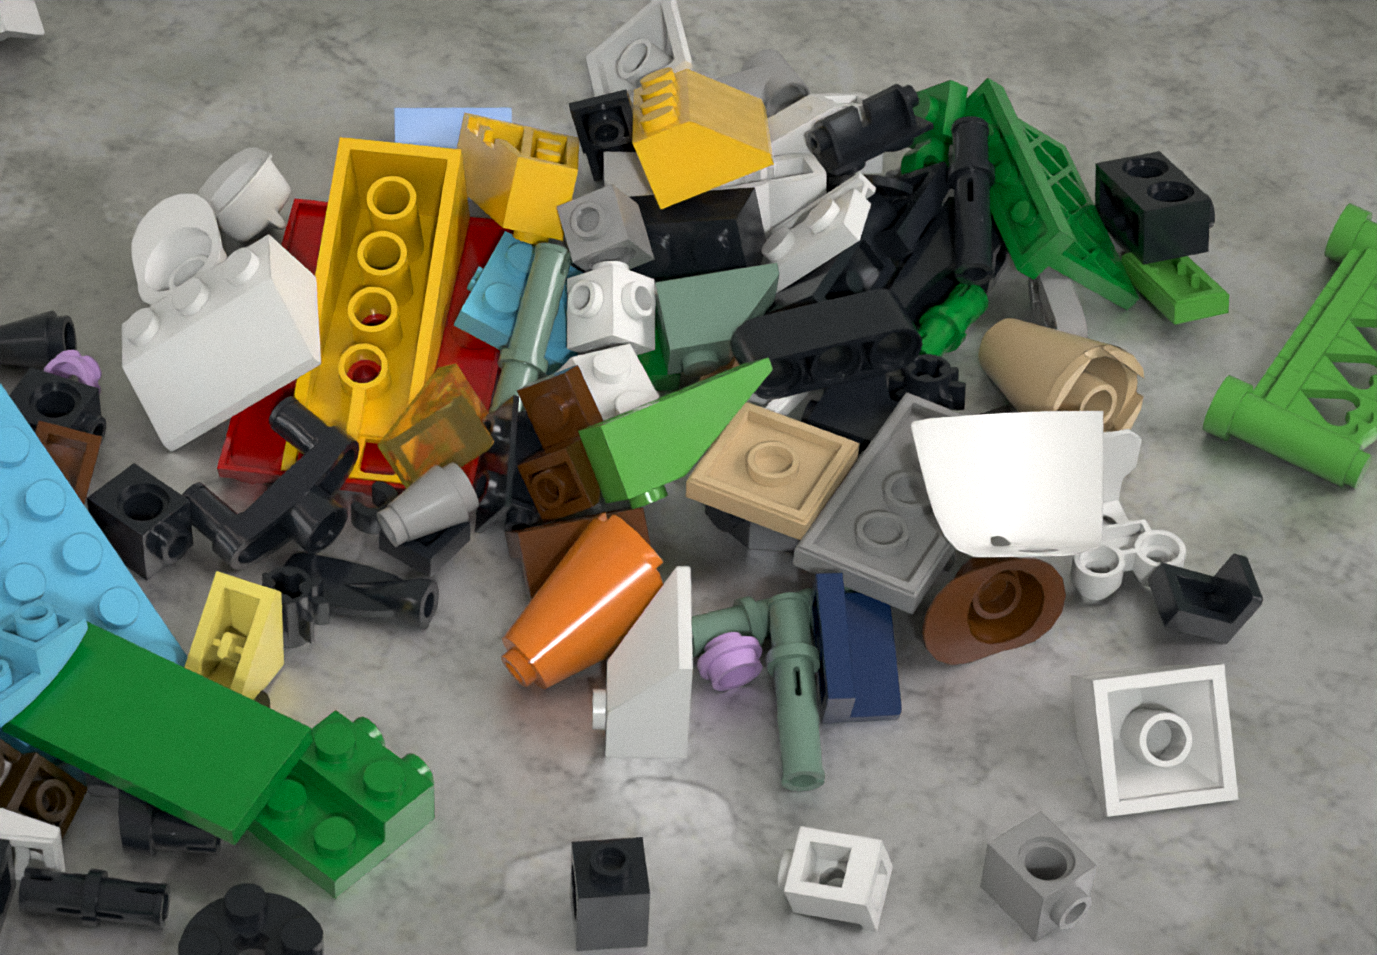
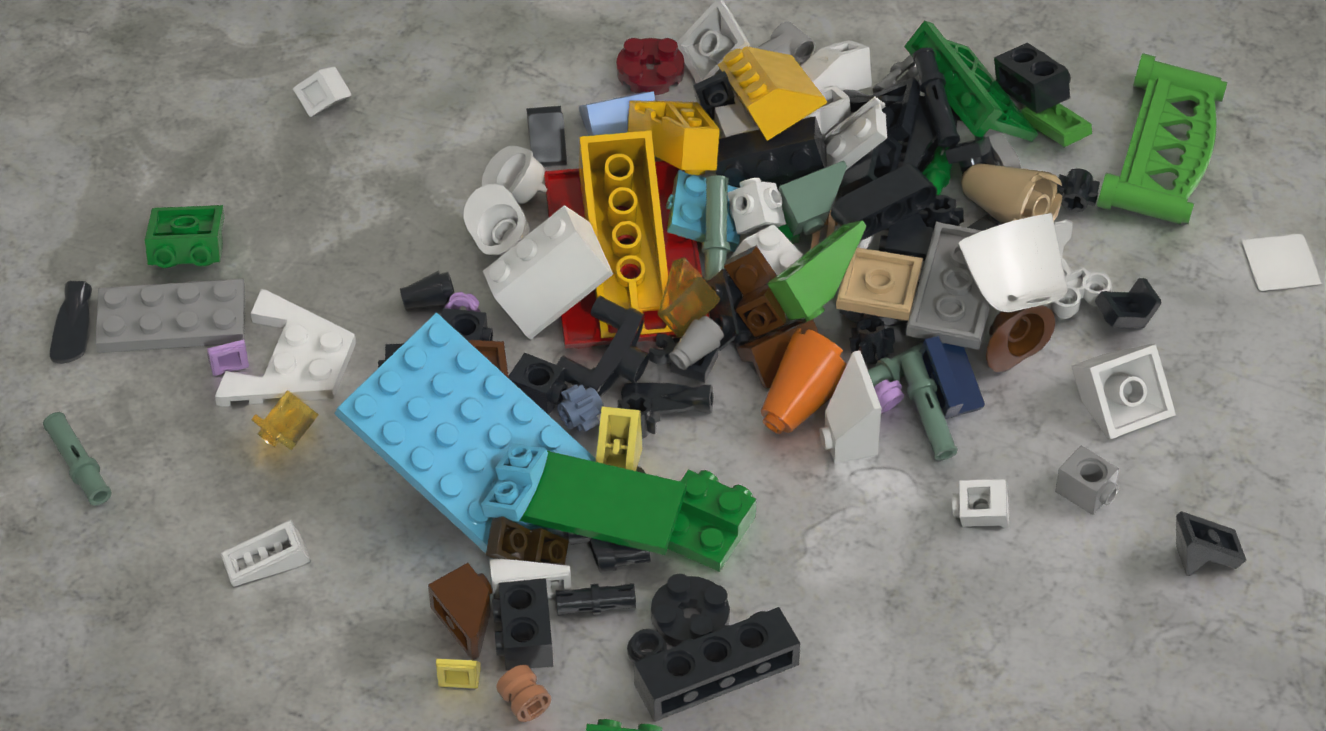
camera: 10 degrees left, 5 degrees up
light grey brick [557,184,654,272] -> none
black brick [570,837,650,951] -> none
black hinge [808,84,934,176] -> none
green plate [901,80,968,175] -> none
none -> black slope [526,106,567,167]
none -> sand blue gear [557,385,604,432]
none -> dark red plate [616,38,684,96]
none -> black gear [849,318,895,364]
none -> black bracket [945,136,997,176]
none -> black gear [1057,168,1100,212]

